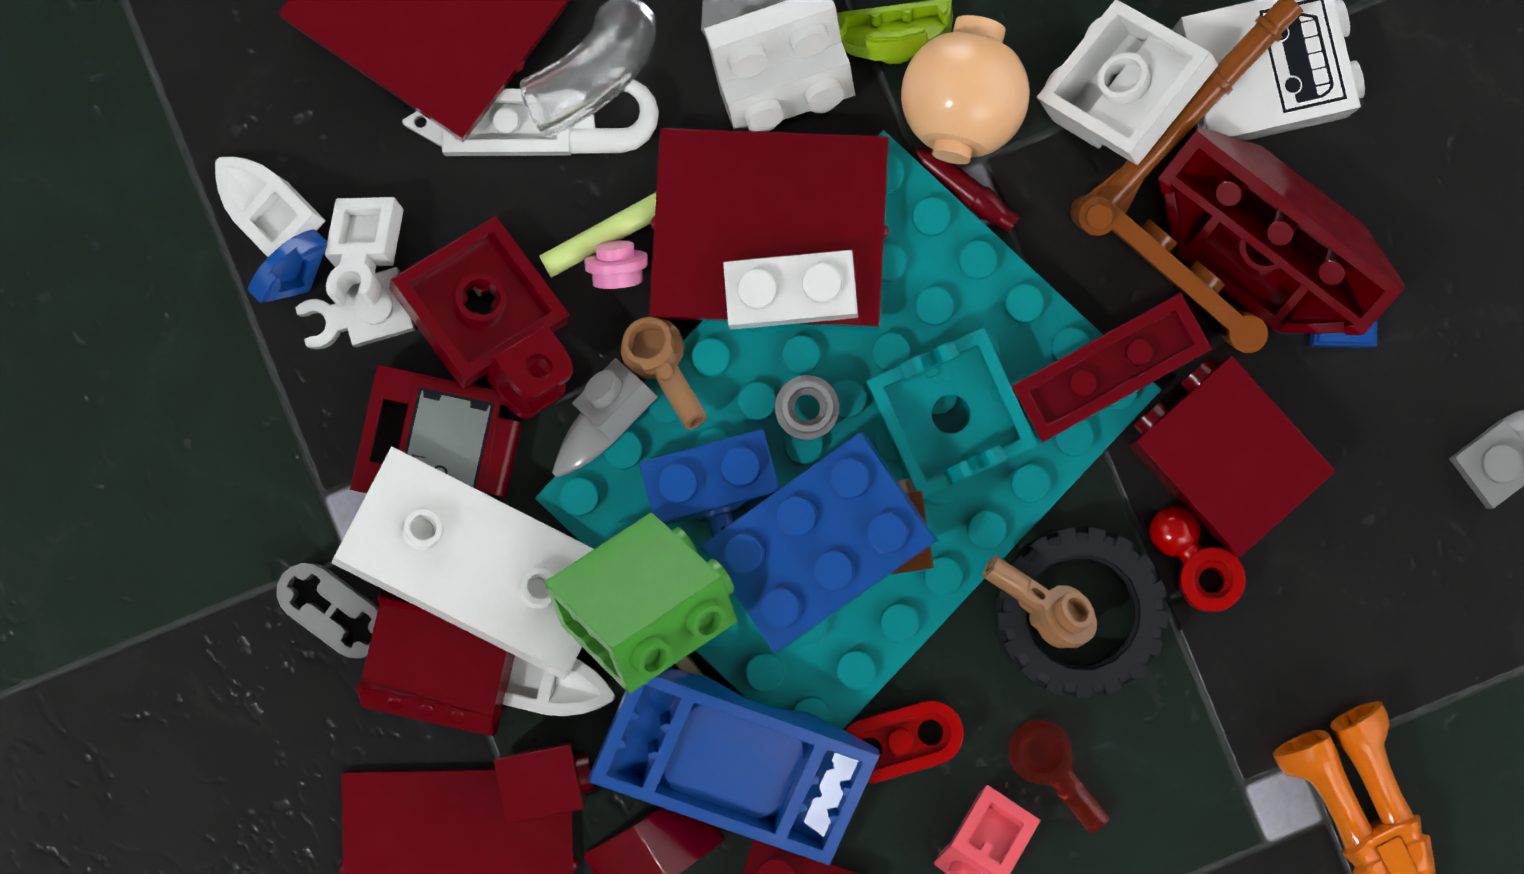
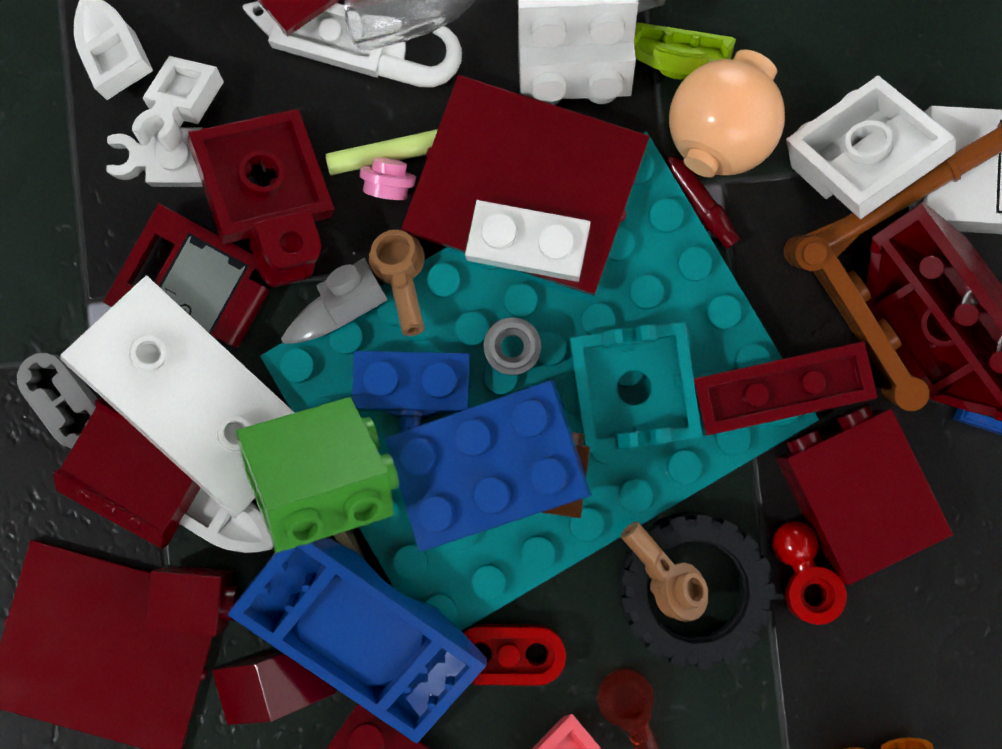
camera: 20 degrees right, 0 degrees up
blue tile [247,229,327,303] -> none

